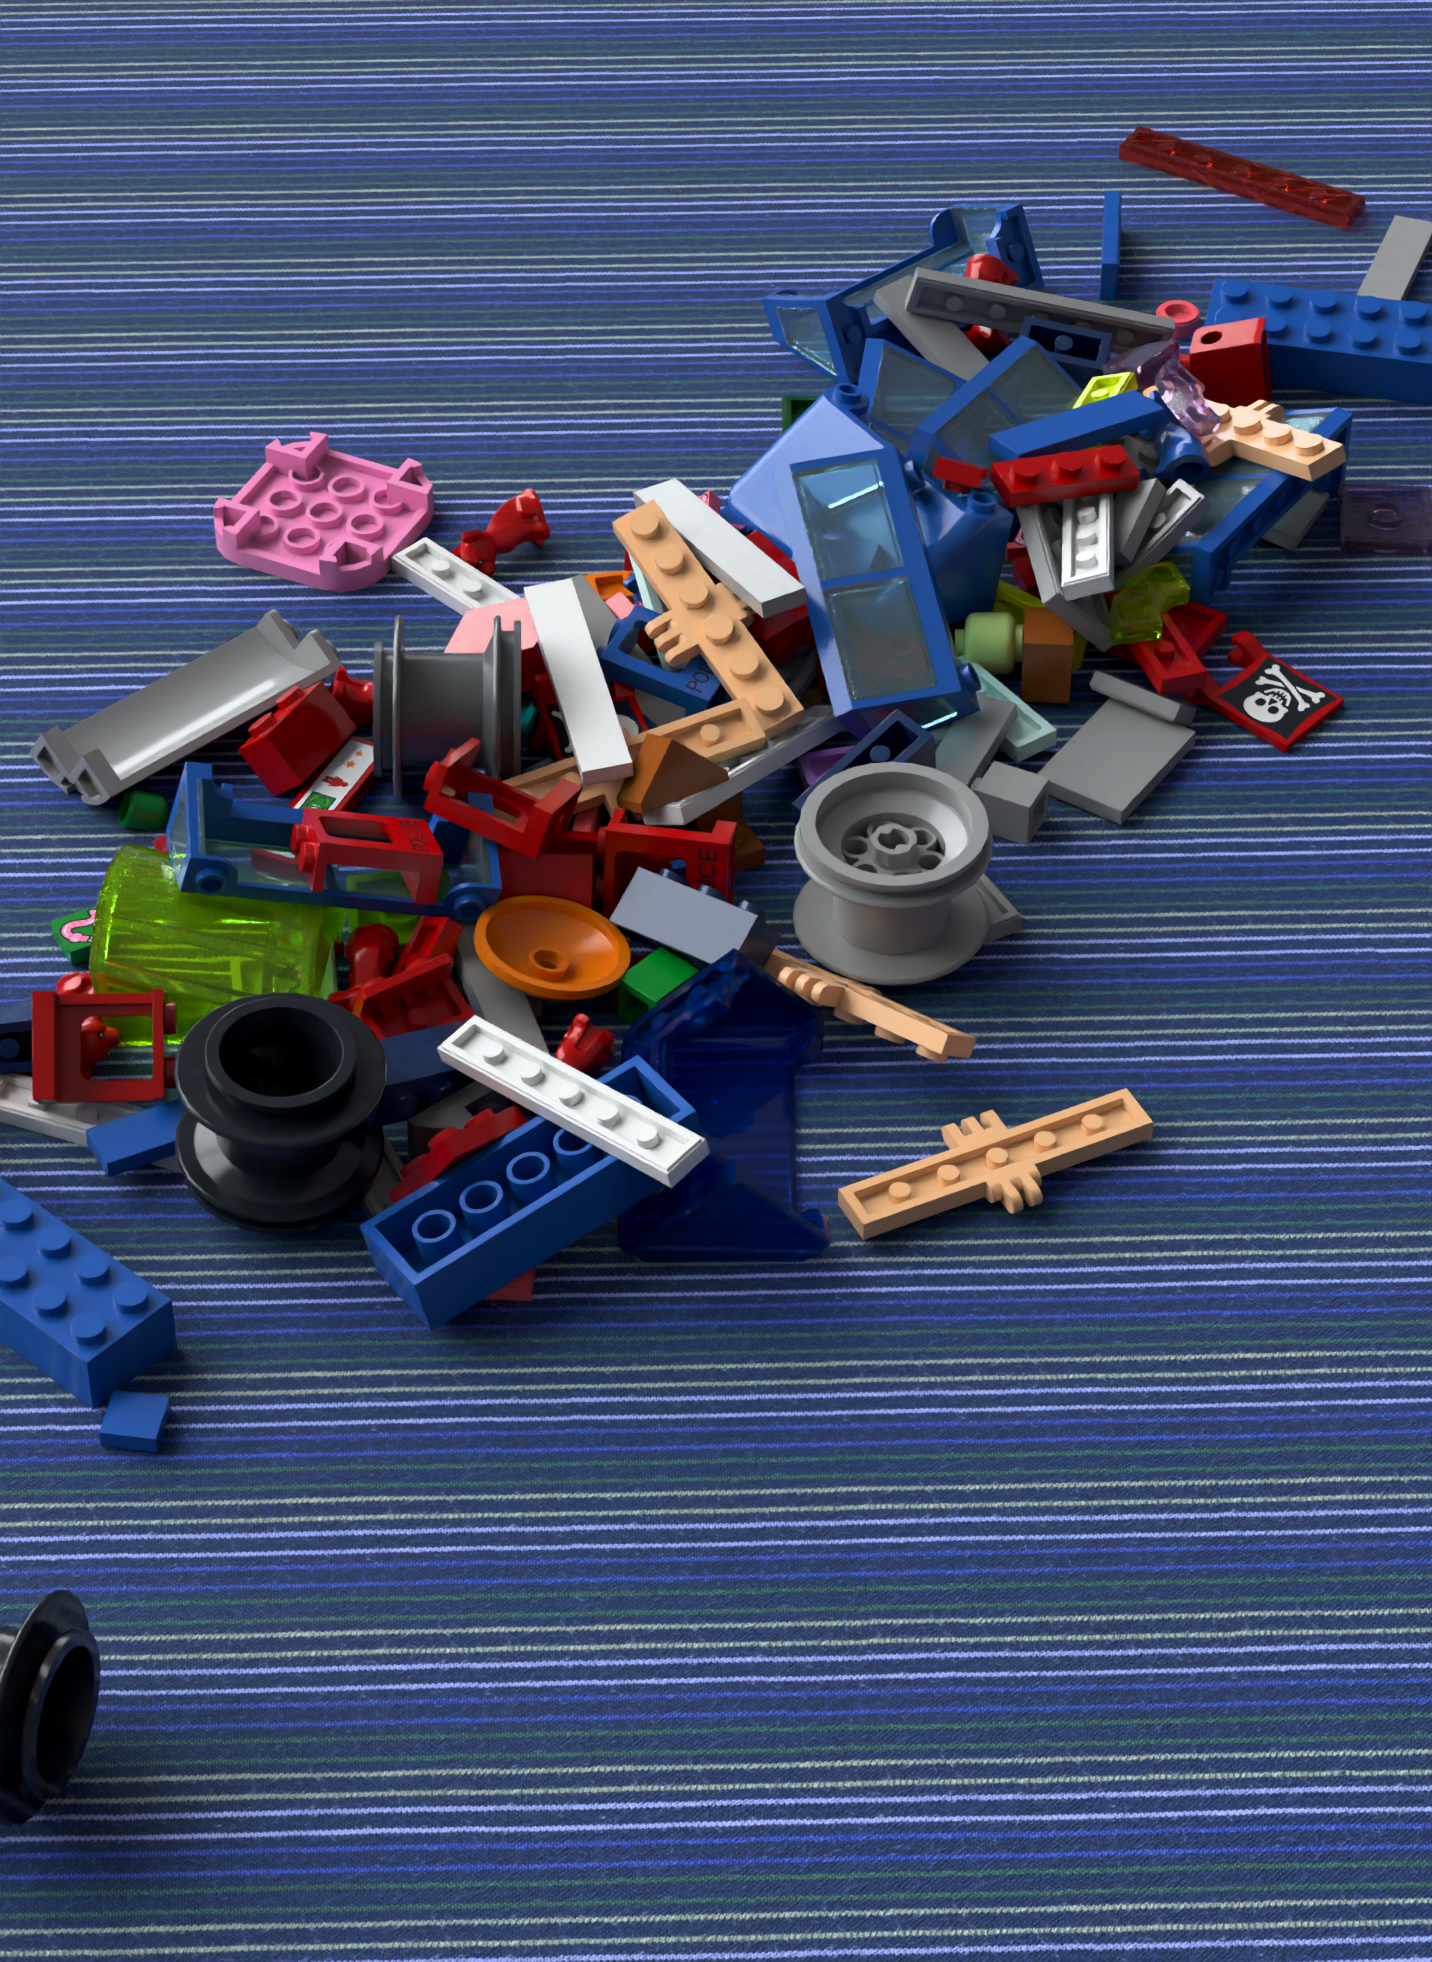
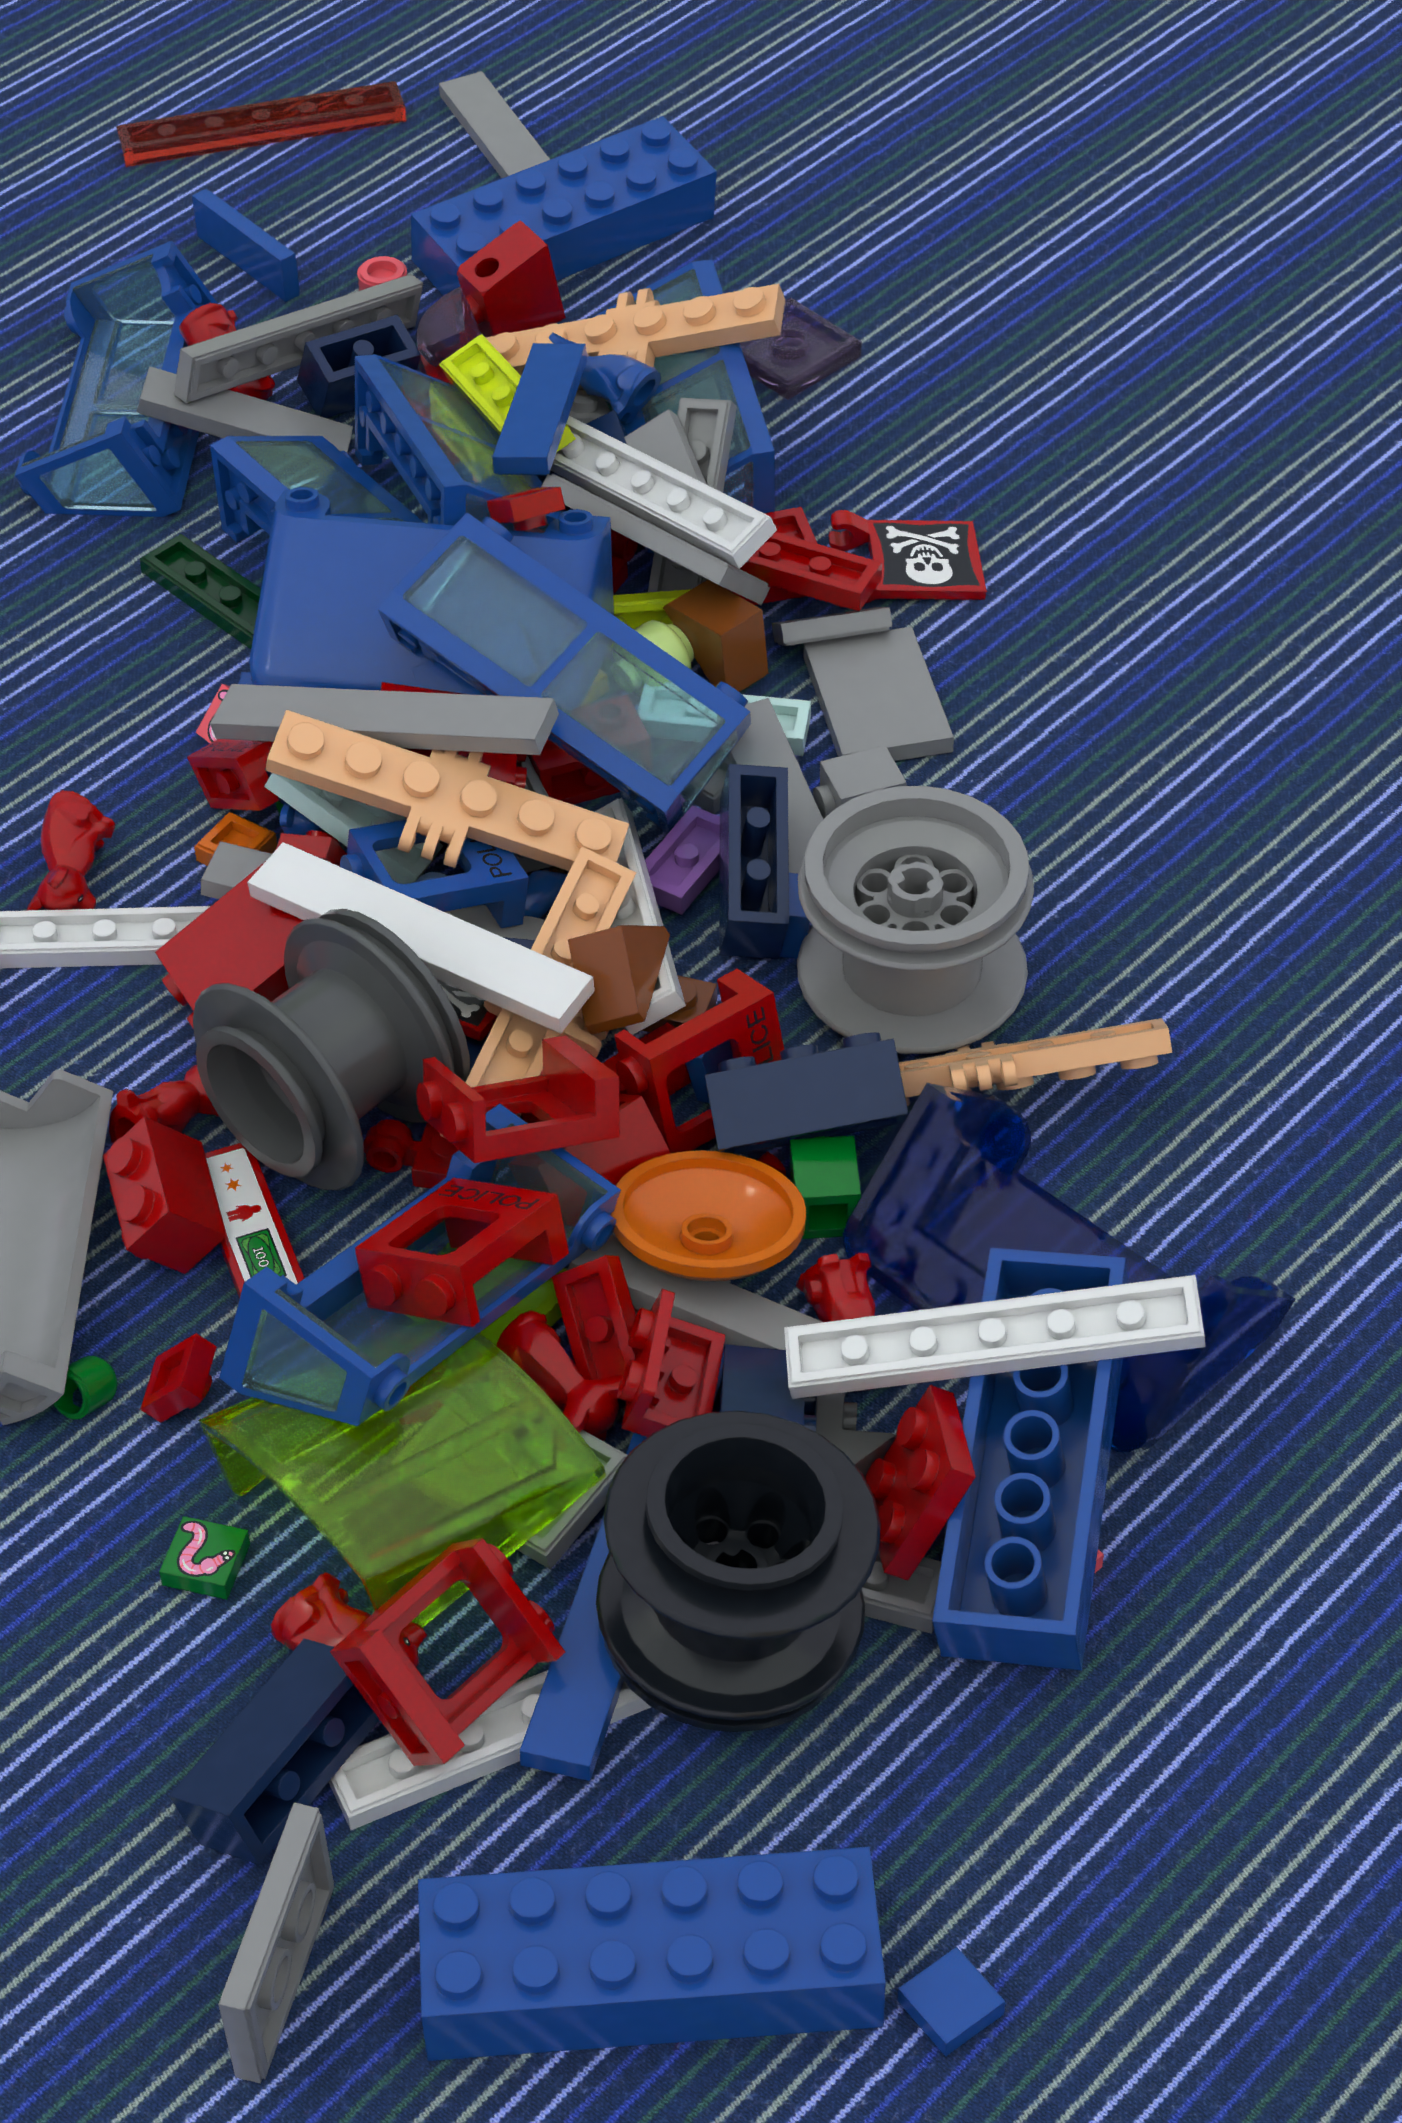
camera: 45 degrees left, 5 degrees up
light nougat hinge [838,1088,1153,1240] -> none
red plate [989,445,1141,508] -> none
clear neon green tile [1109,560,1190,645] -> none
clear purple tile [1155,358,1222,438] -> none

